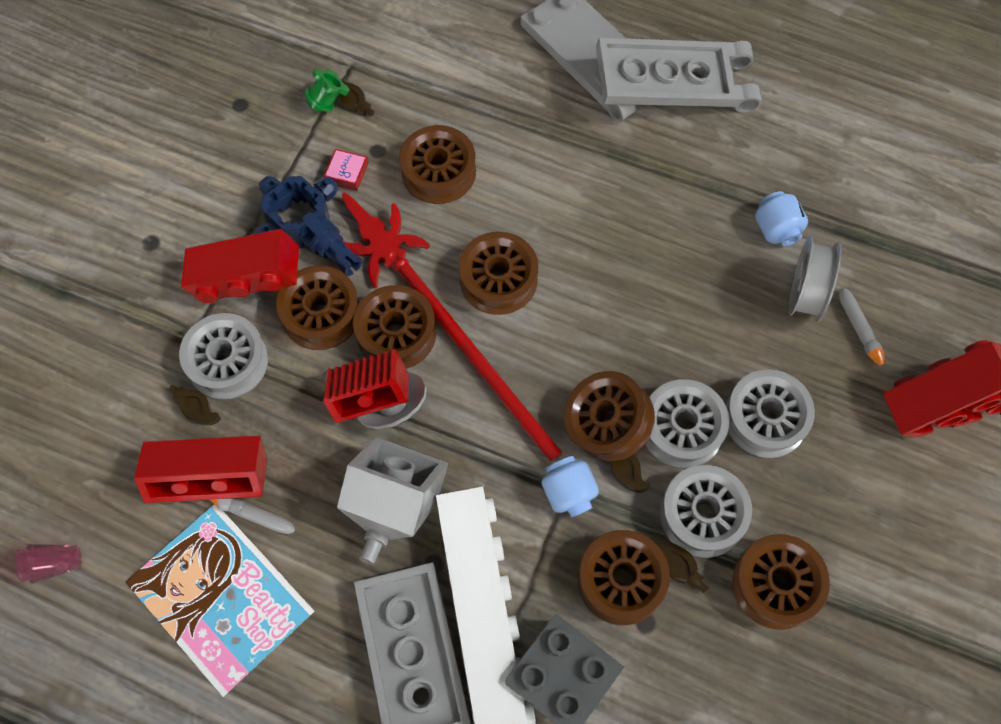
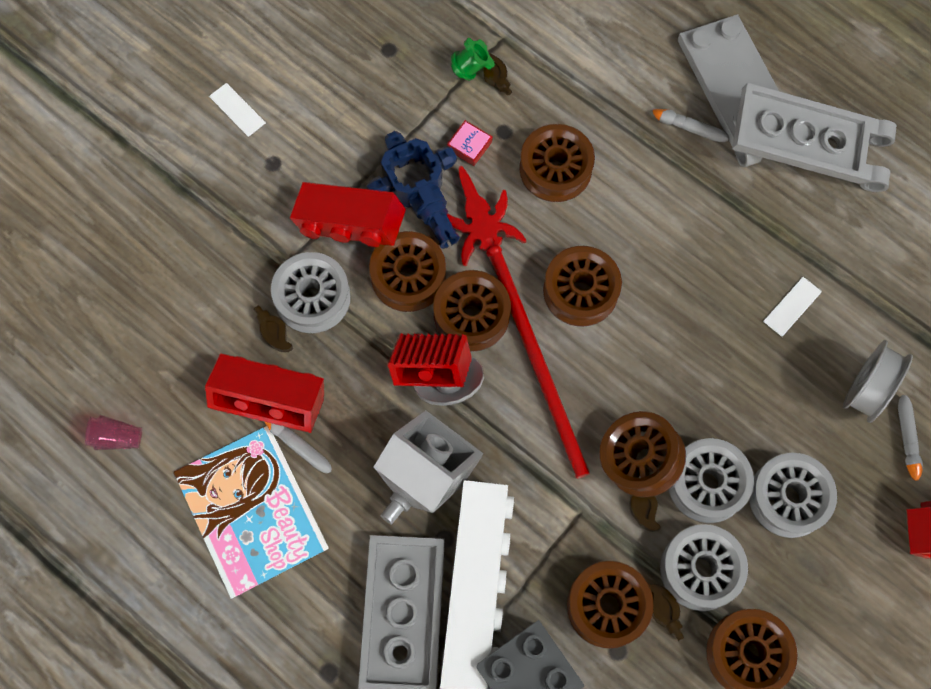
camera: 15 degrees right, 5 degrees up
light blue head [541,456,599,518] -> none
light blue head [755,191,808,246] -> none
none -> white sticker [209,83,266,137]
none -> light grey piece [653,109,729,142]
none -> white sticker [763,277,822,337]

